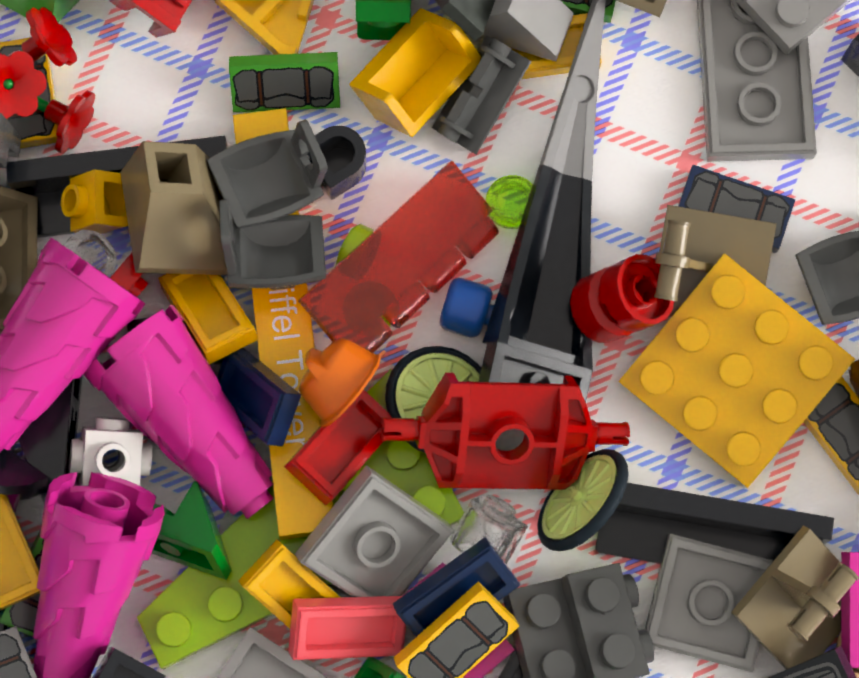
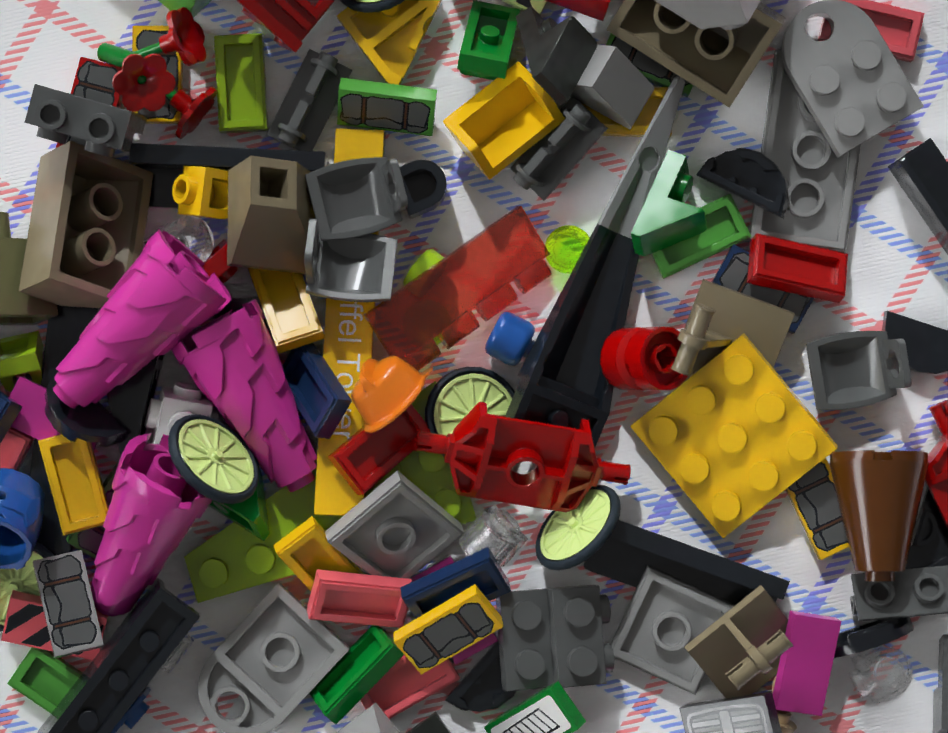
camera: 15 degrees right, 10 degrees up
none -> yellowish green wheel [168,414,259,504]
none -> lime tile [214,33,268,134]
none -> dark grey hinge [266,49,353,151]
none -> slope [631,150,707,256]
none -> bright green tile [651,193,751,279]
none -> black tile [696,148,789,219]
none -> red tile [747,233,848,303]

